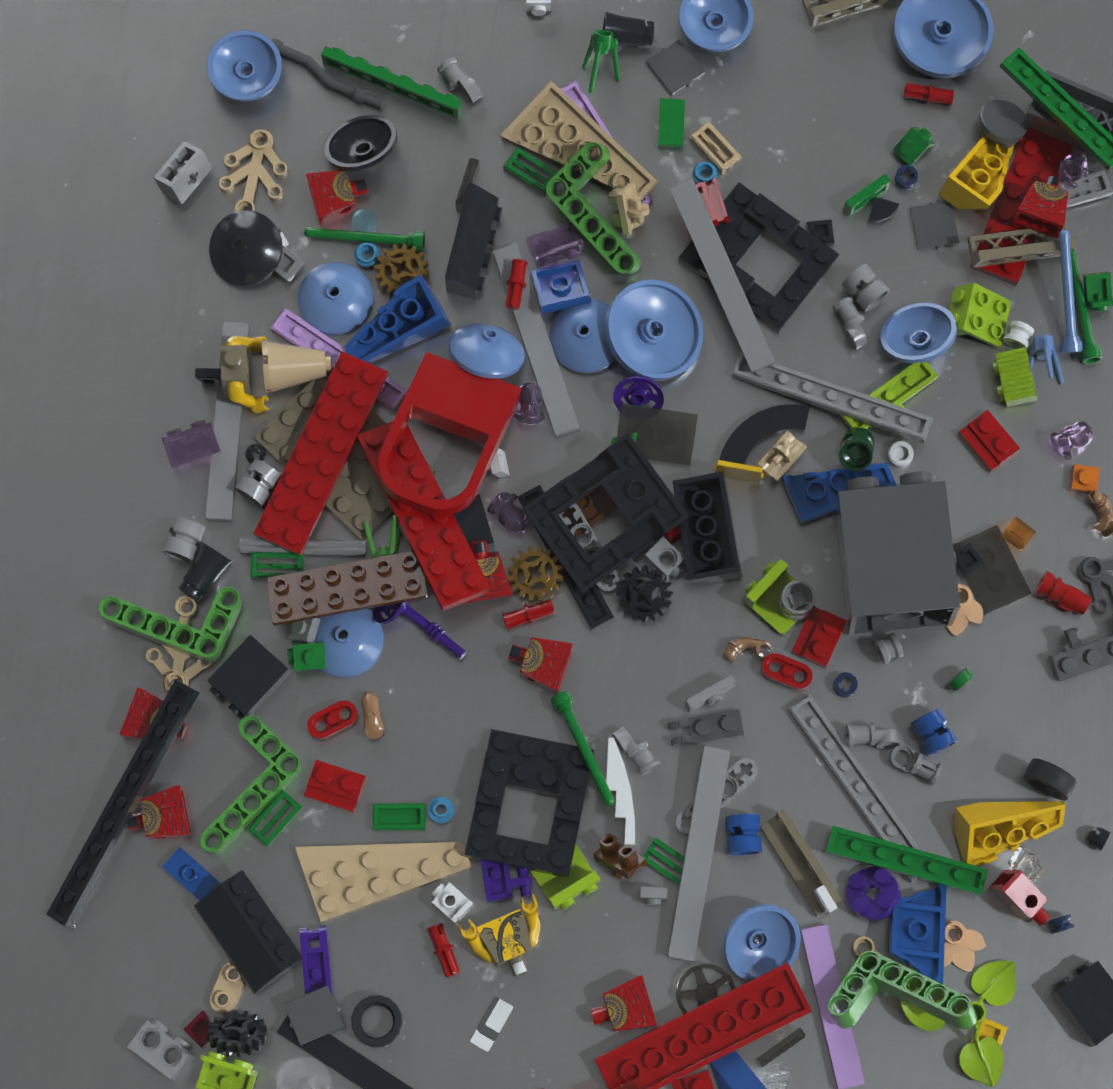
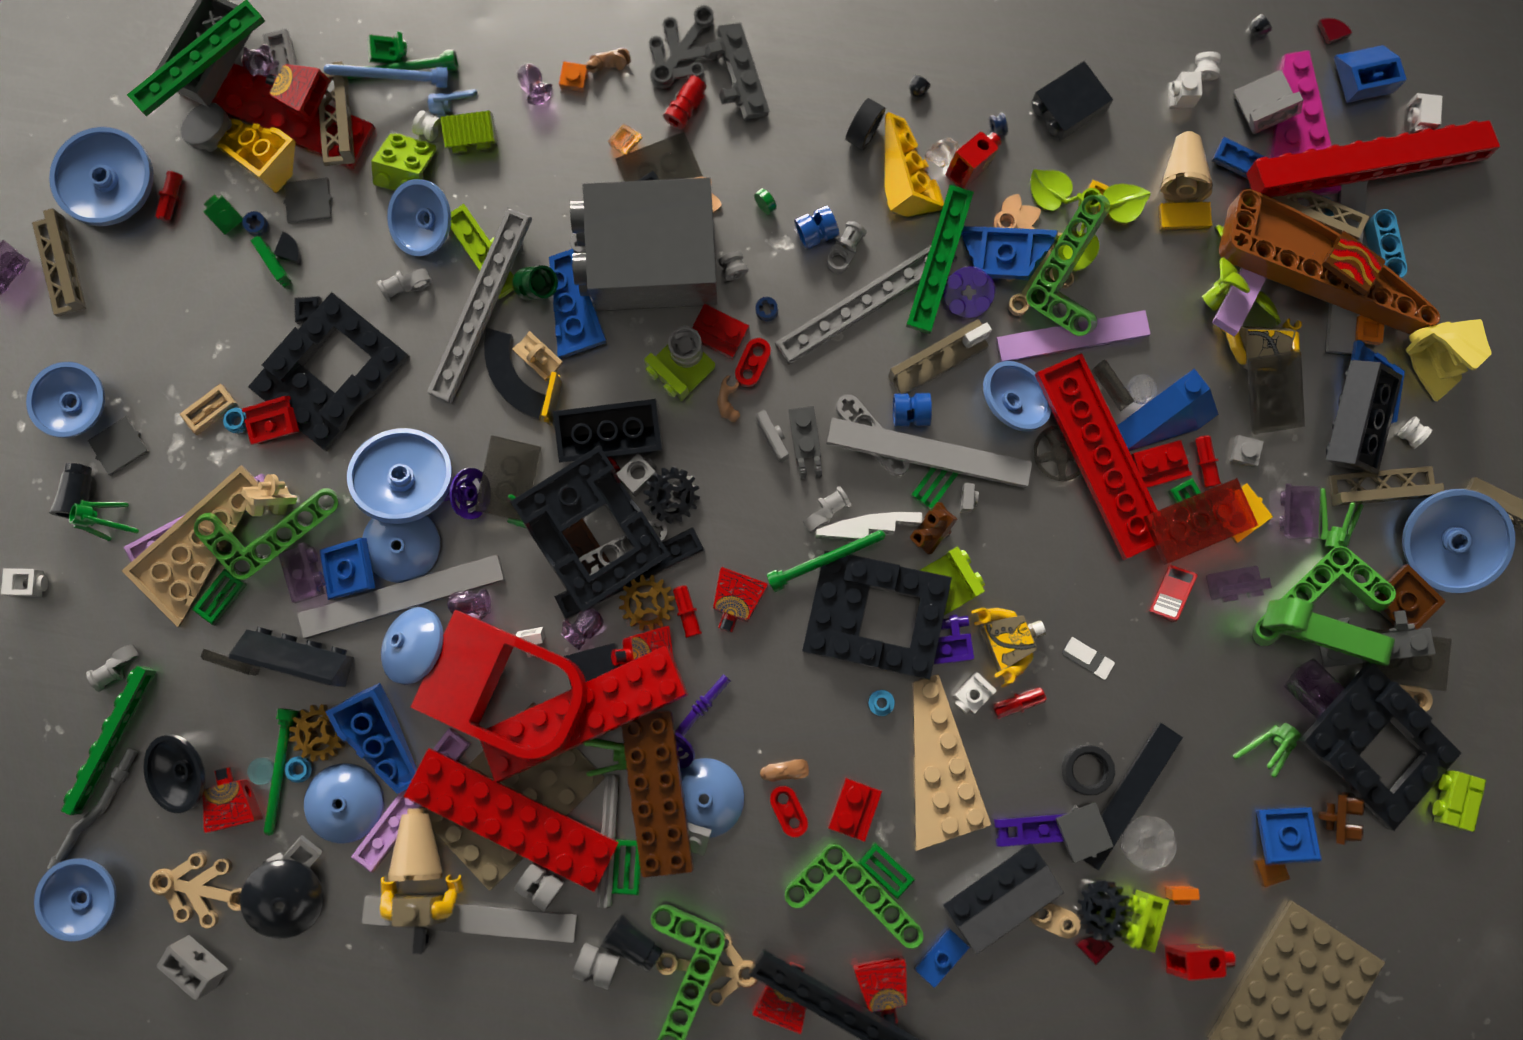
camera: 85 degrees left, 5 degrees up
light grey brick [127,1020,193,1080] -> none
clear purple bracket [162,420,221,468] -> none
black brick [207,635,291,718] -> none
black hinge [245,444,266,464] -> none
green bracket [287,641,326,671] -> none
green tile [373,803,426,831] -> none
red axle [505,259,528,310] -> none
red torso [590,975,657,1032] -> none
green tile [658,98,685,149] -> none
light grey tile [670,178,775,373] -> none
light grey wheel [842,263,890,312] -> none
light grey connector [845,722,900,749] -> none
white tile [887,441,914,468] -> none
red plate [958,410,1020,473] -> none

